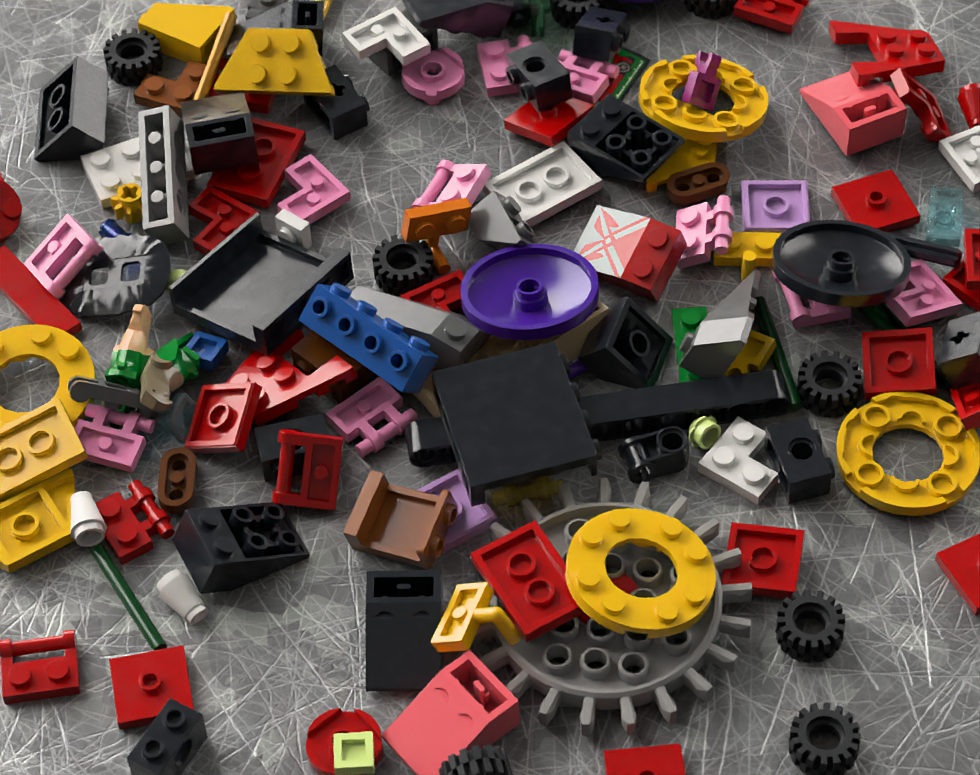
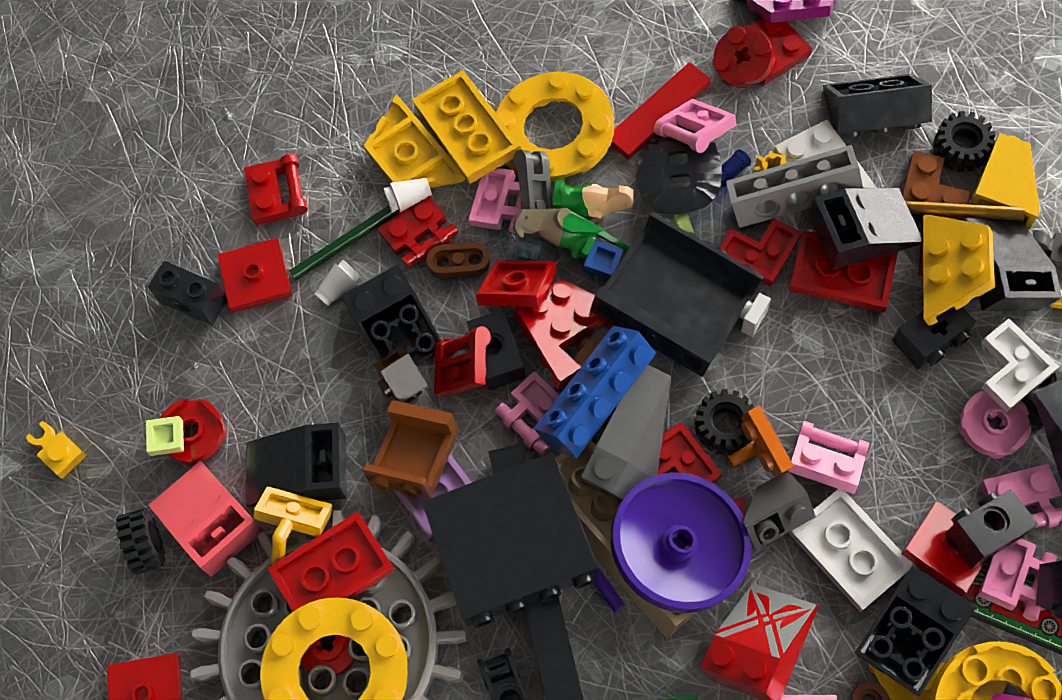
camera: 90 degrees right, 15 degrees up
bright pink plate [277,154,351,224] -> none
black slope [577,296,673,389] -> none
none -> brick [373,347,428,402]

